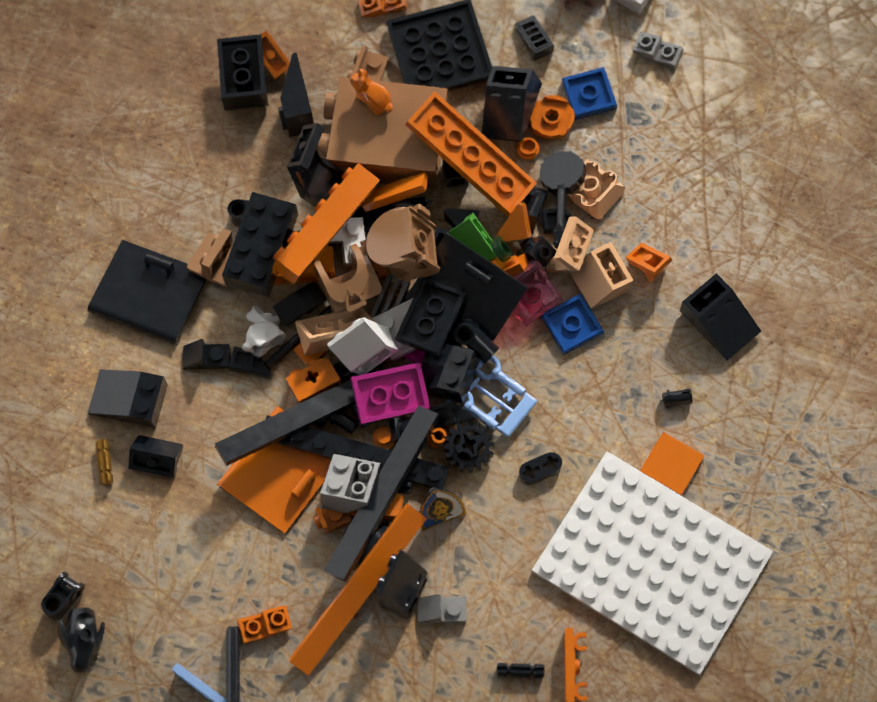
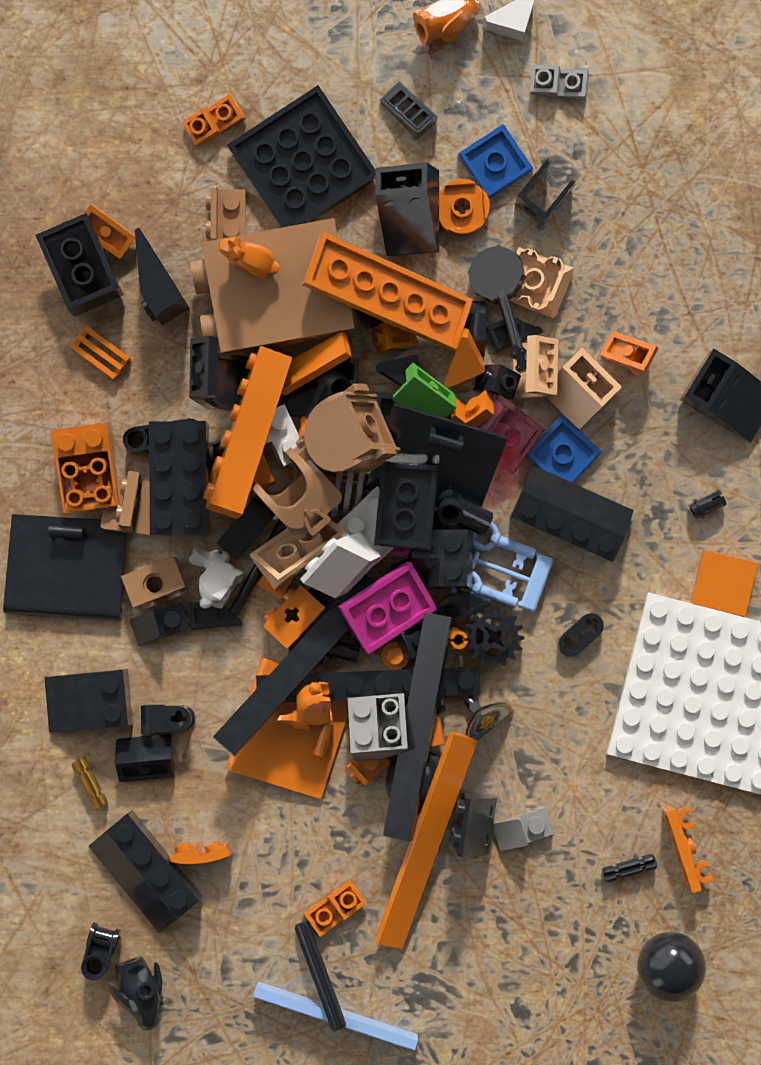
camera: 20 degrees left, 15 degrees up
clear green tile [491,236,512,262] -> none
orange plate [517,138,540,160] -> none
none -> orange slope [50,422,119,513]
none -> orange tile [69,325,131,380]
none -> black slope [88,810,202,933]
none -> medium nougat brick [121,556,188,611]
none -> black piece [141,704,196,734]
none -> orange slope [170,840,232,864]
none -> orange animal [274,682,333,731]
none -> orange bracket [372,322,418,355]
none -> black slope [510,465,634,562]
none -> black piece [515,159,576,226]

